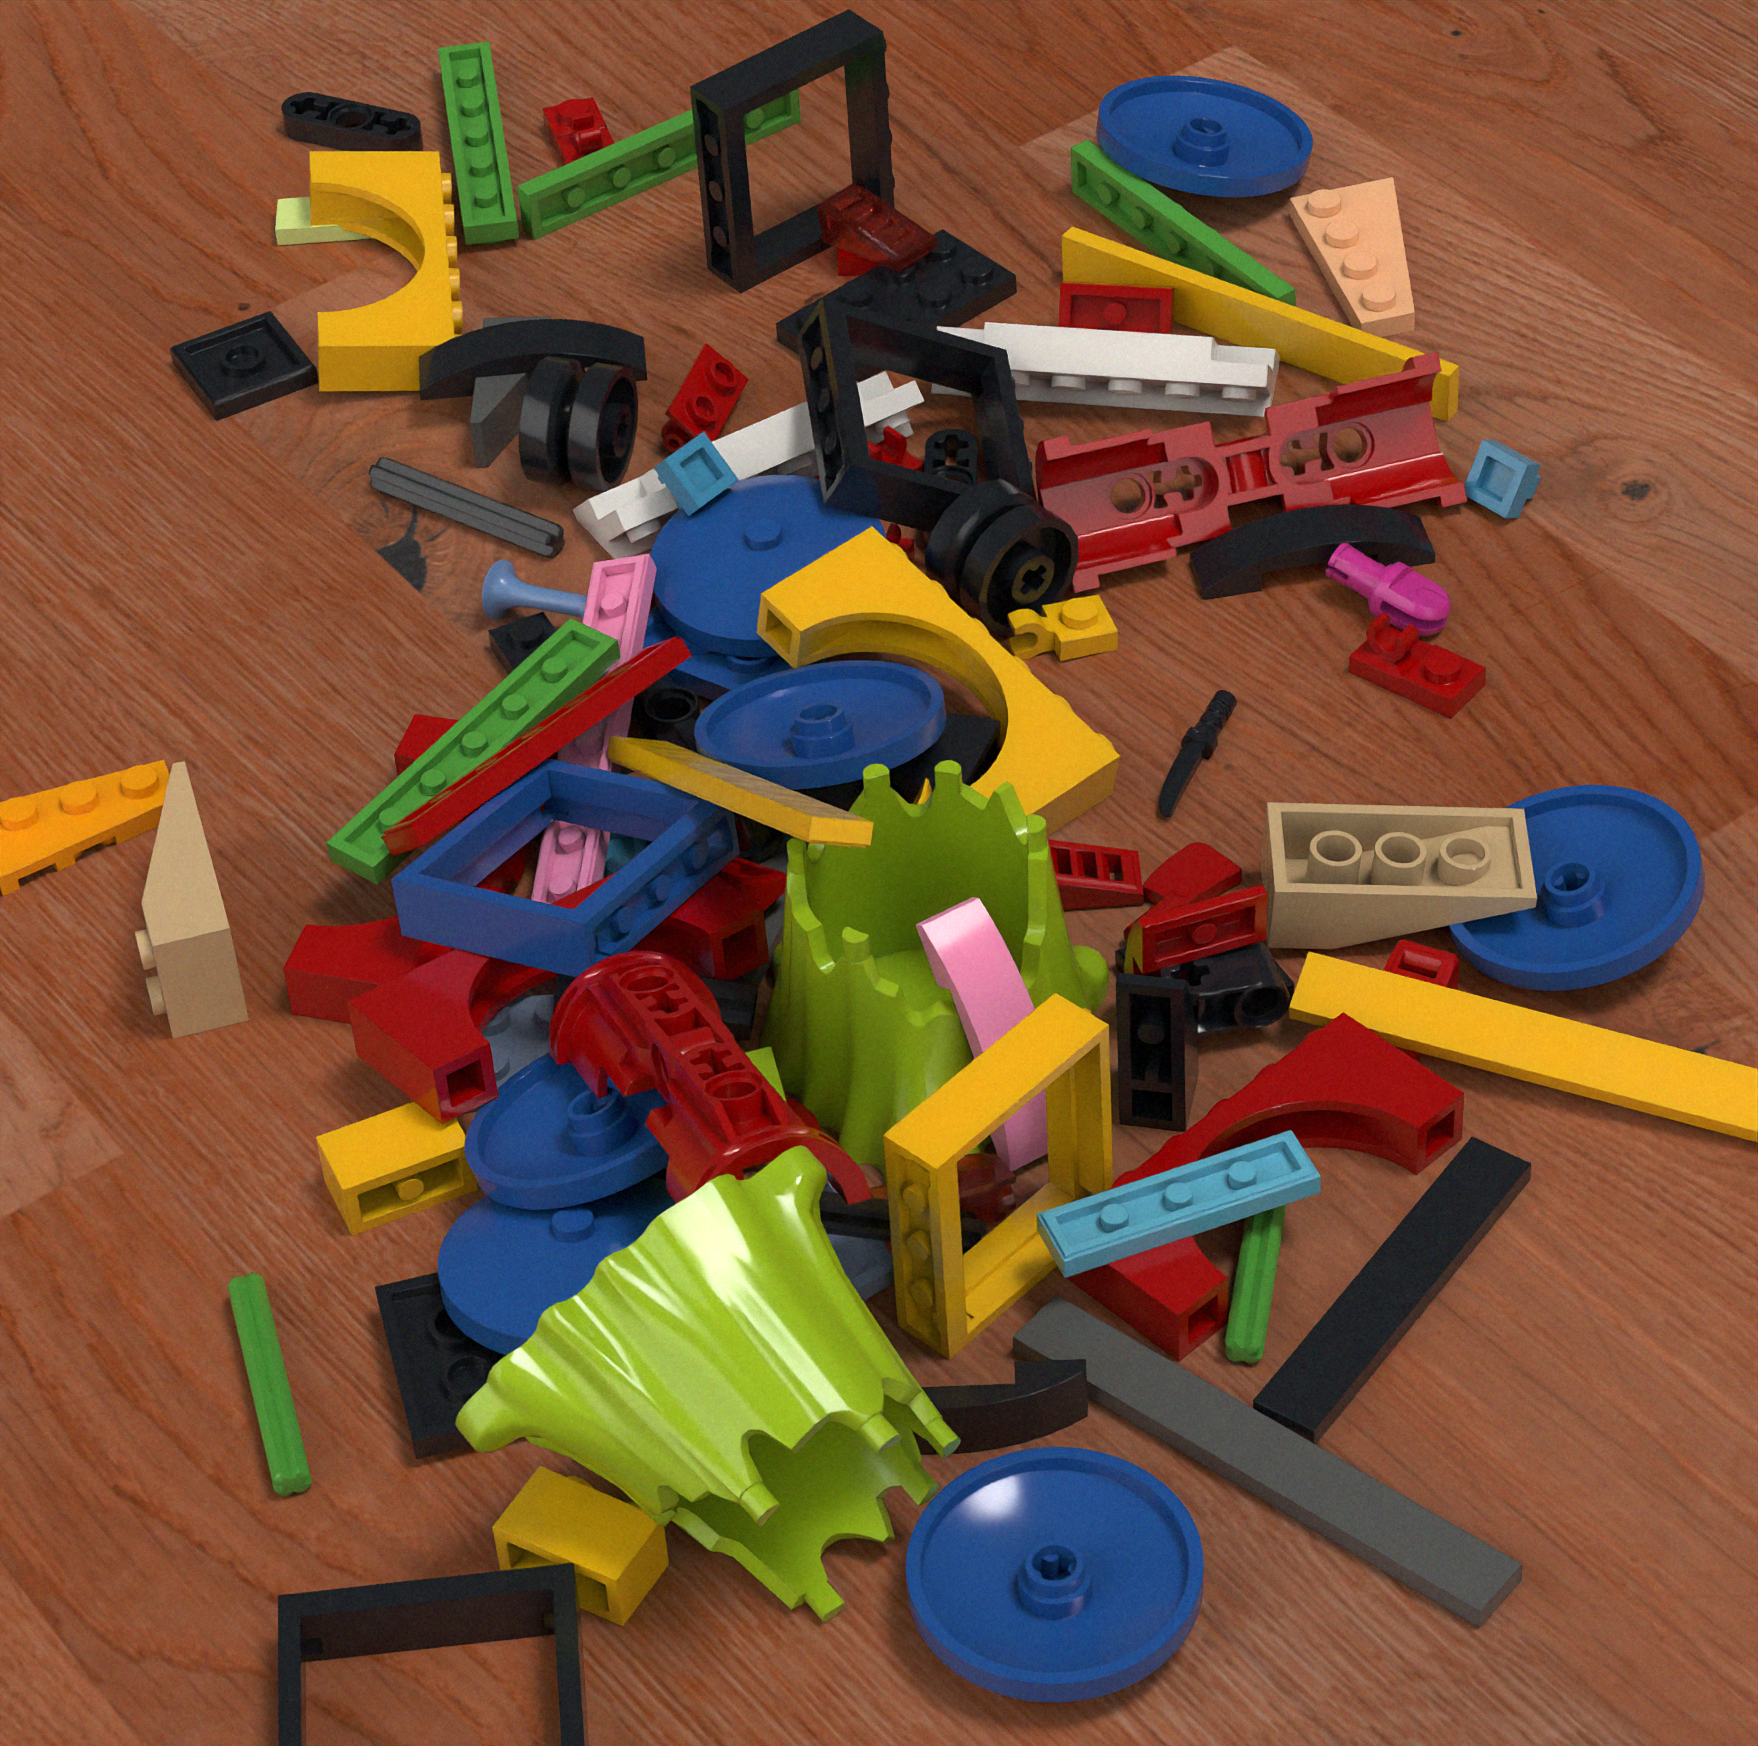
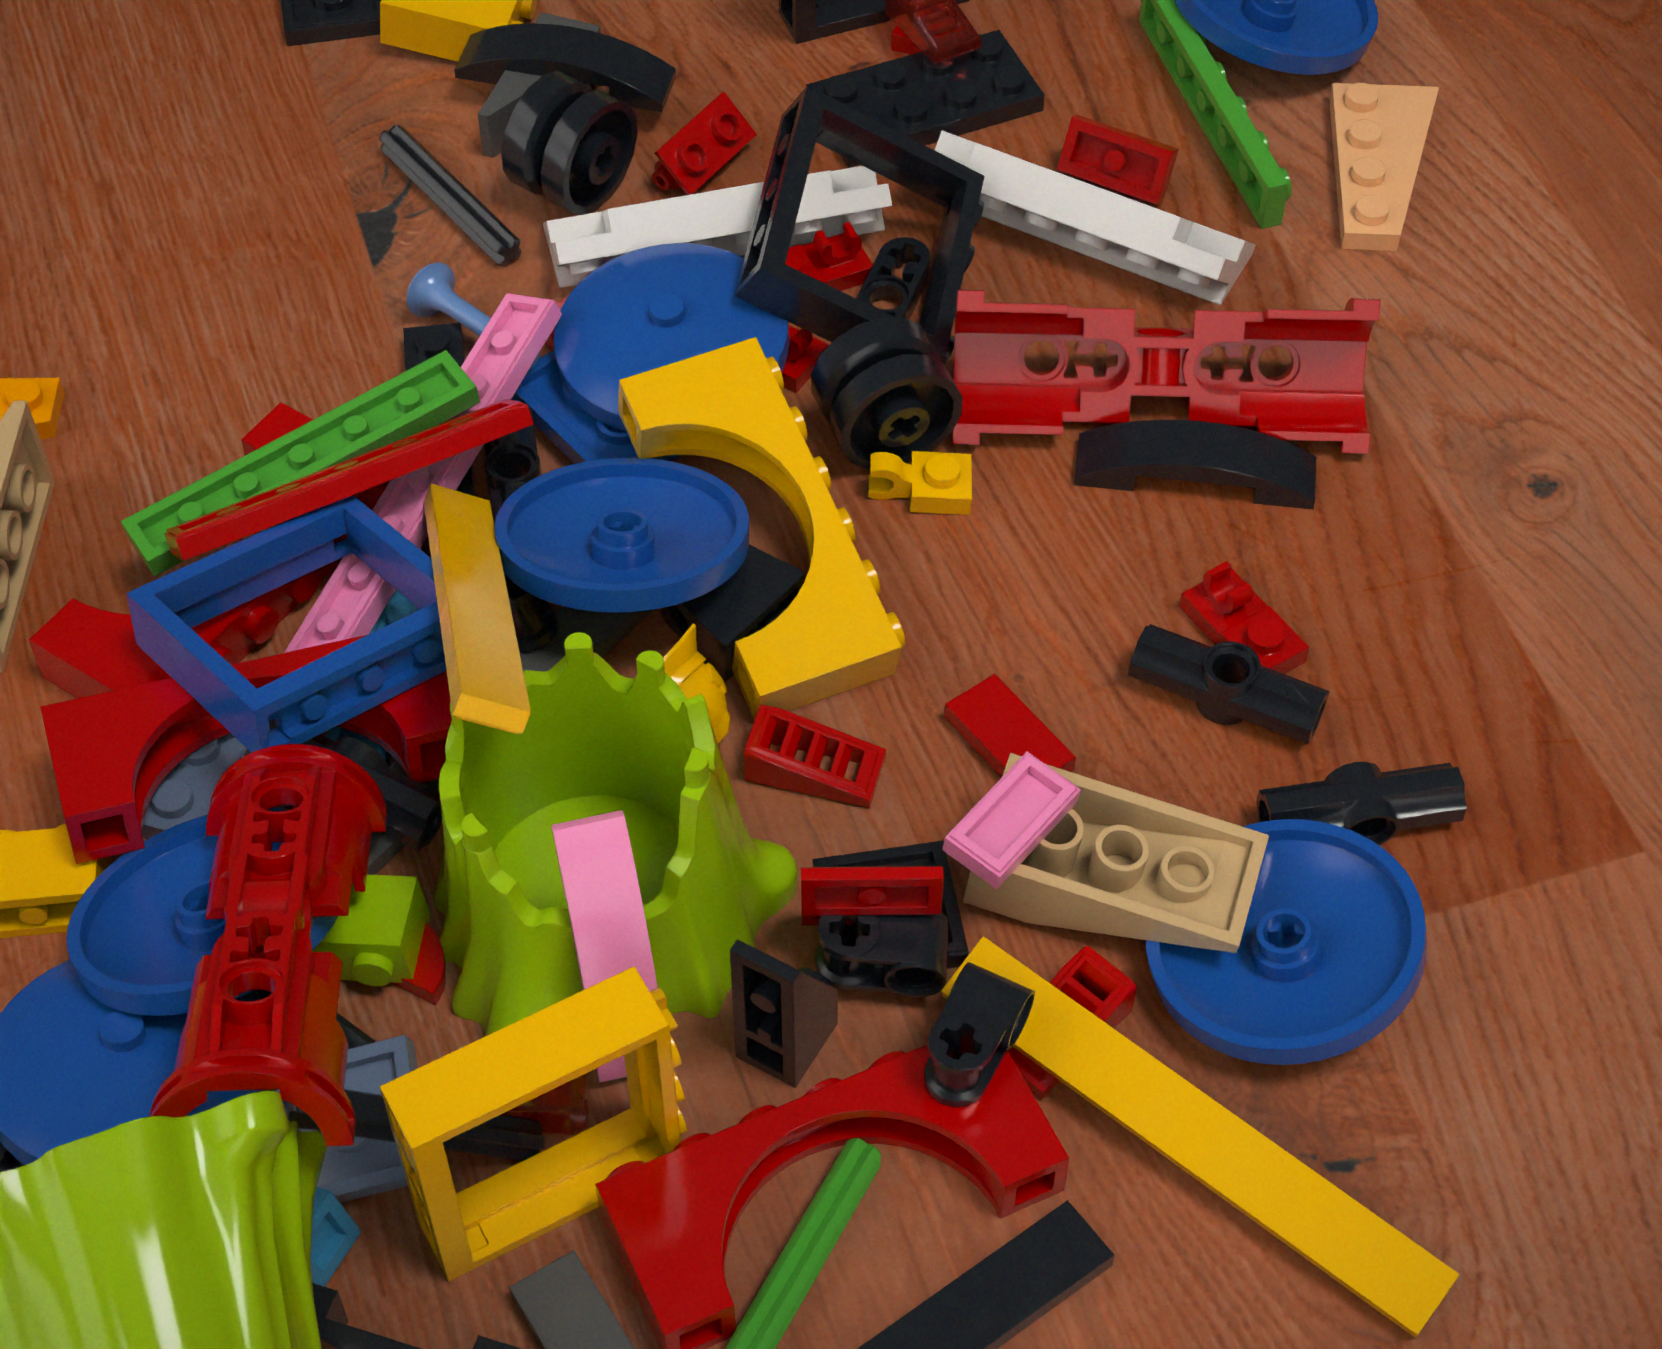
camera: 15 degrees right, 10 degrees up
dark azure tile [654,432,739,516] -> none
medium azure tile [1036,1130,1321,1278] -> none
yellow tile [1061,226,1459,422] -> none
red piece [1123,842,1242,942] -> none
black piece [1160,690,1237,818] -> none
dark pink arm [1325,542,1451,637] -> none
dark azure tile [1464,440,1542,518] -> none
none -> black piece [924,962,1035,1107]
none -> bright pink tile [942,752,1081,890]
none -> red tile [944,673,1076,778]
none -> black piece [1128,624,1330,744]
none -> black piece [1256,762,1467,845]

